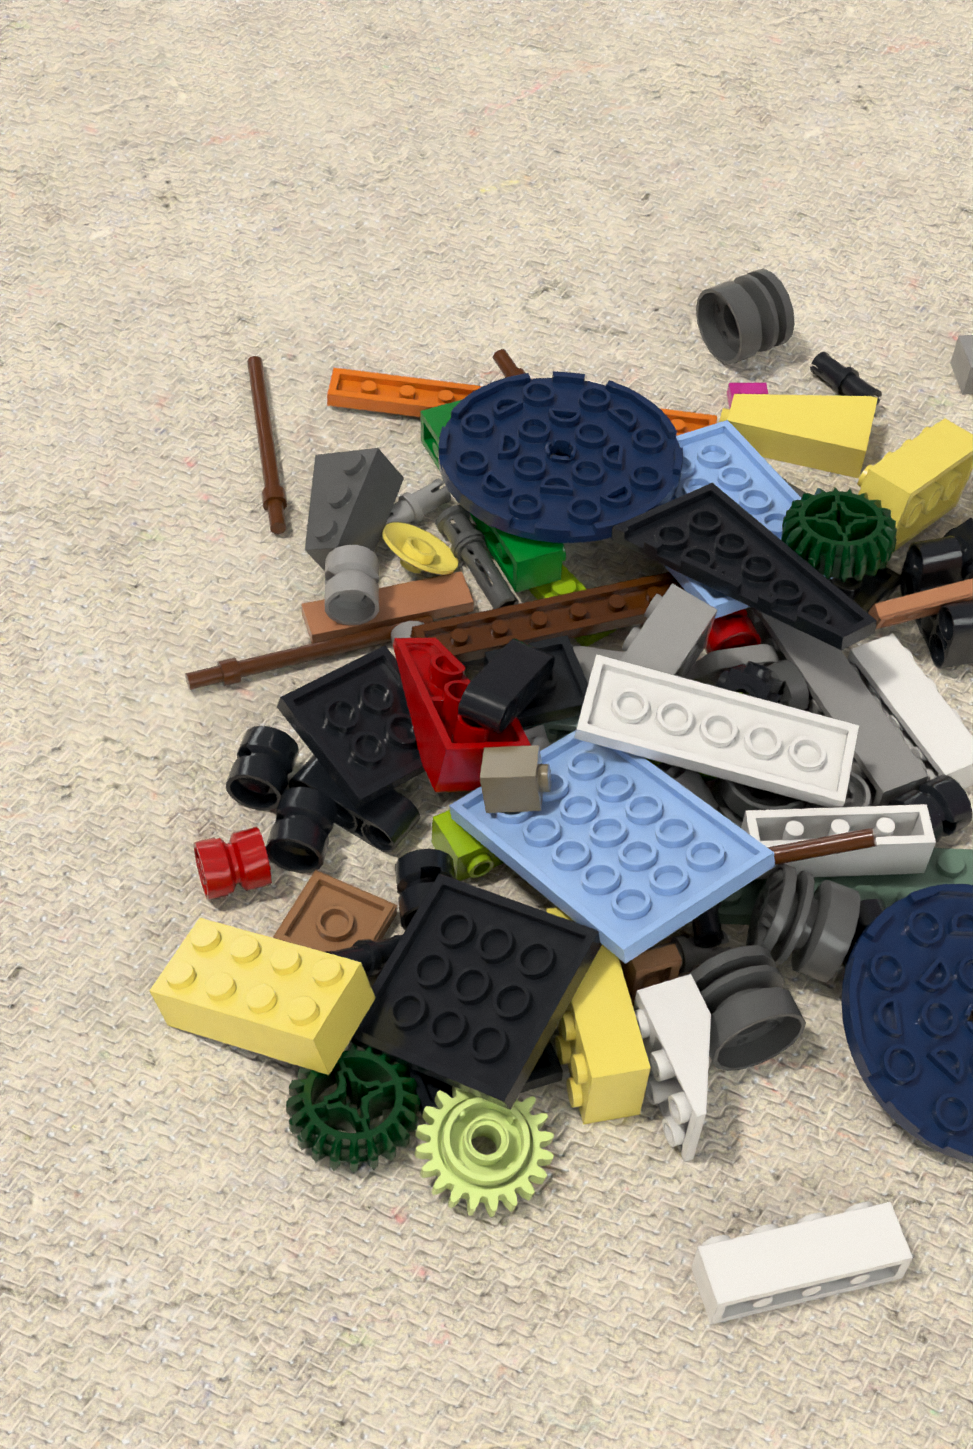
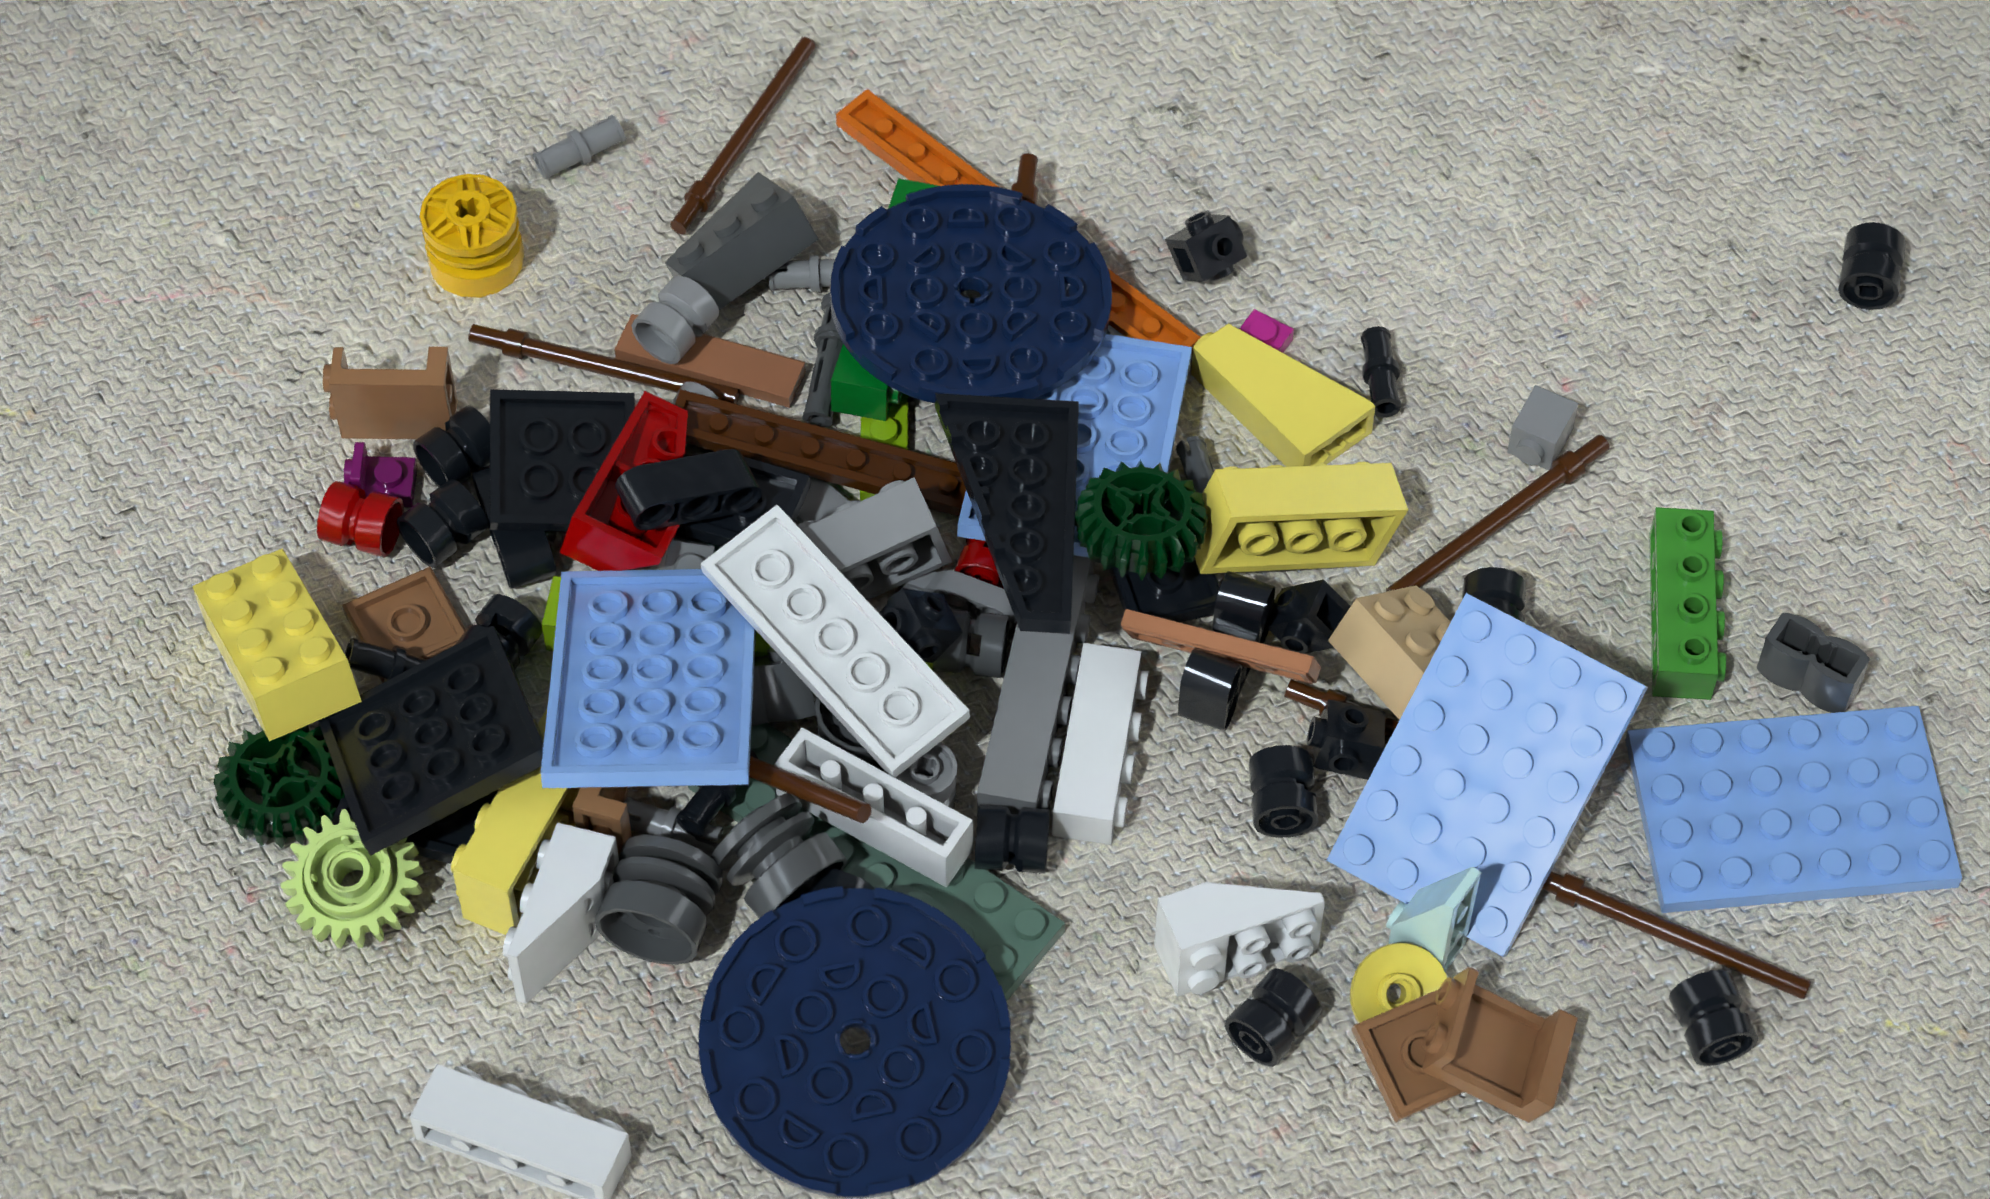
camera: 40 degrees right, 5 degrees up
light yellow dish [382,522,458,575] -> none
dark tan brick [480,745,551,813] -> none
dark grey wheel [696,268,795,365] -> none
none -> medium nougat panel [323,346,458,439]
none -> magenta bracket [344,442,418,507]
none -> yellow wheel [420,174,524,298]
none -> light grey pin [532,115,626,180]
none -> black brick [1165,211,1247,282]

